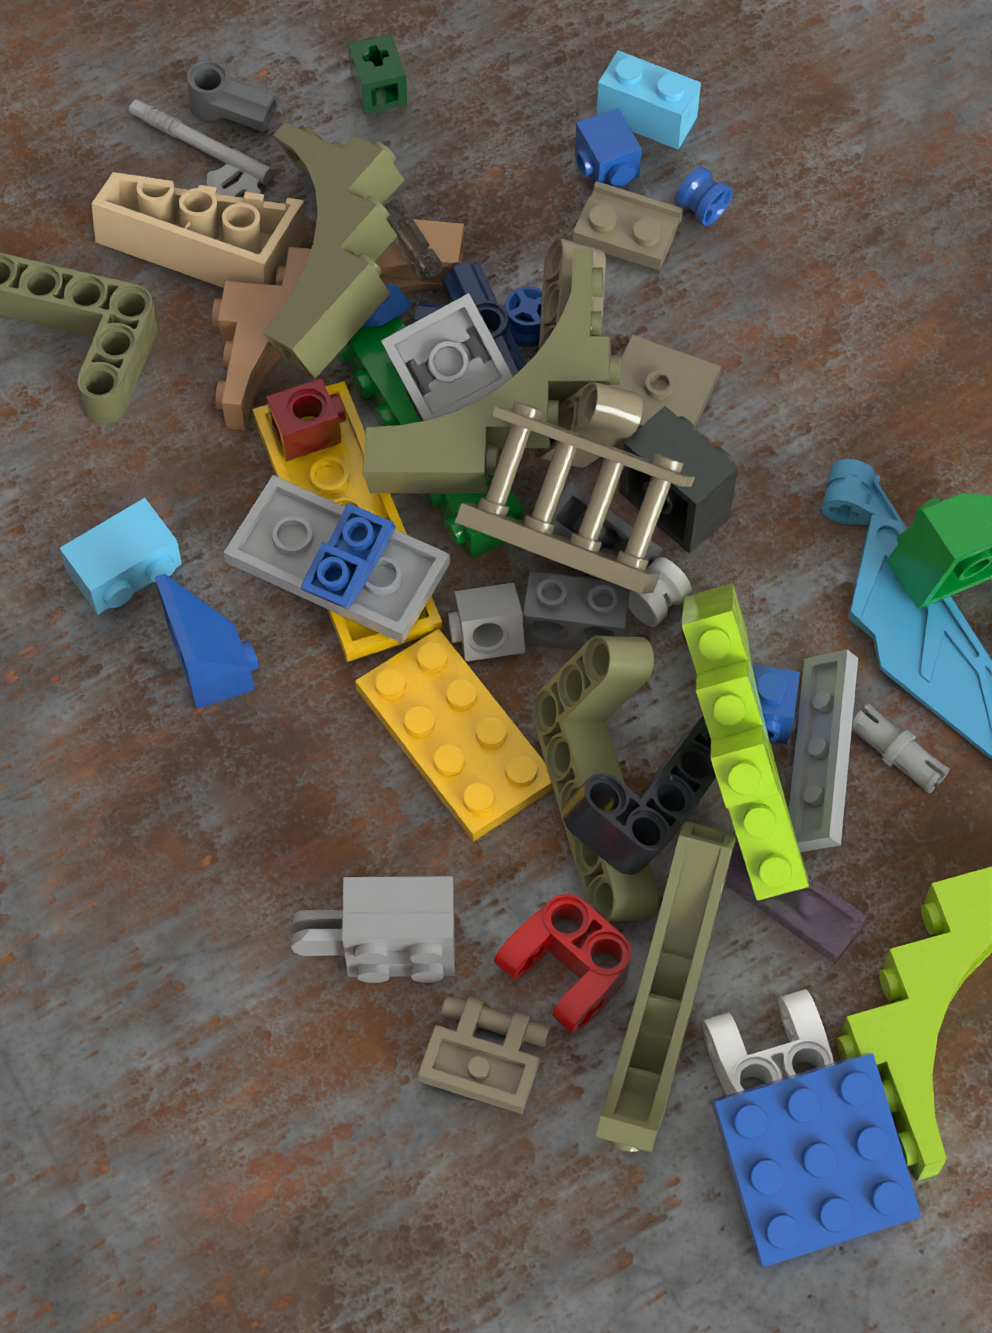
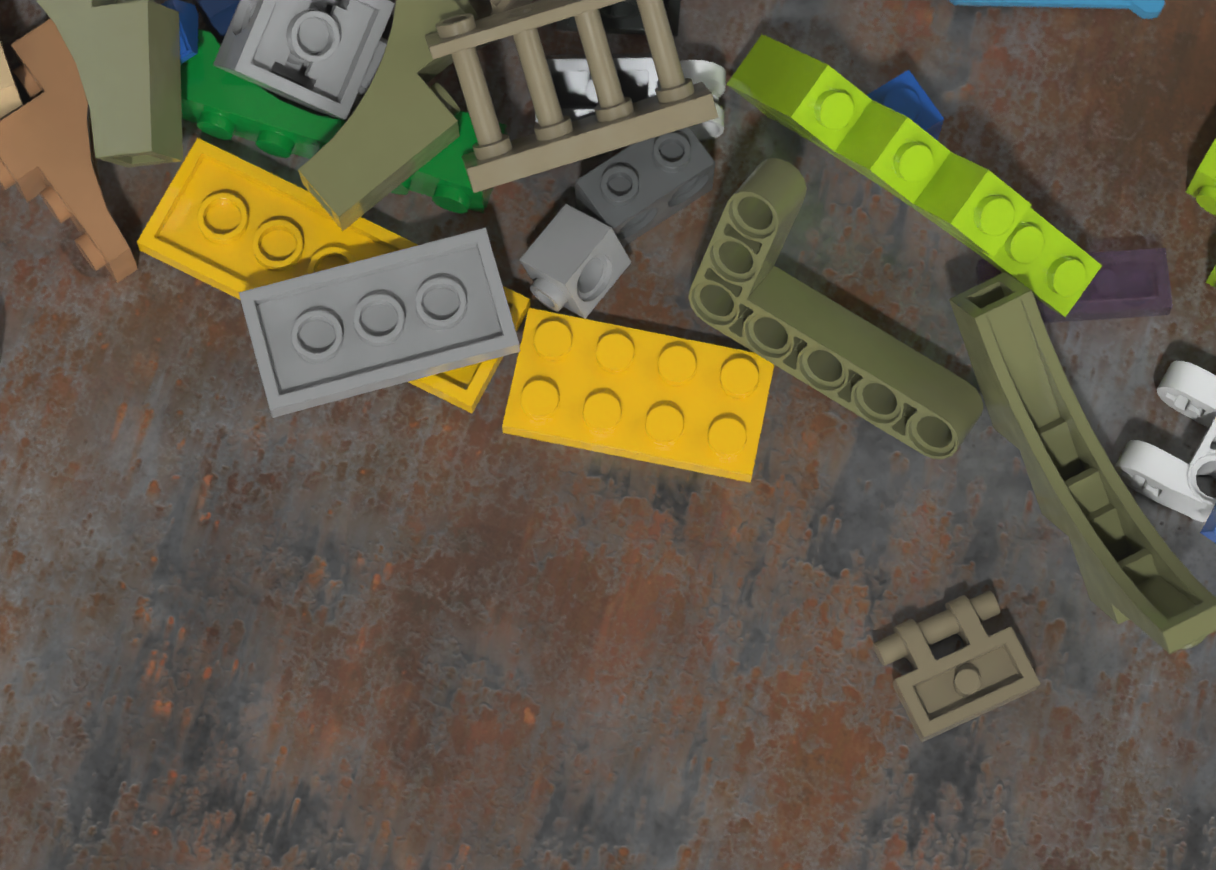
camera: 45 degrees left, 10 degrees up
medium azure brick [59,498,182,615] -> none
blue slope [155,574,259,709] -> none
dark red brick [266,378,346,462] -> none
light grey brick [291,876,455,983] -> none
blue slope [300,503,396,610] -> none
red piece [493,894,631,1035] -> none
black beam [563,715,716,875] -> none
light grey plate [789,649,858,852] -> none
light grey pin [851,704,950,794] -> none

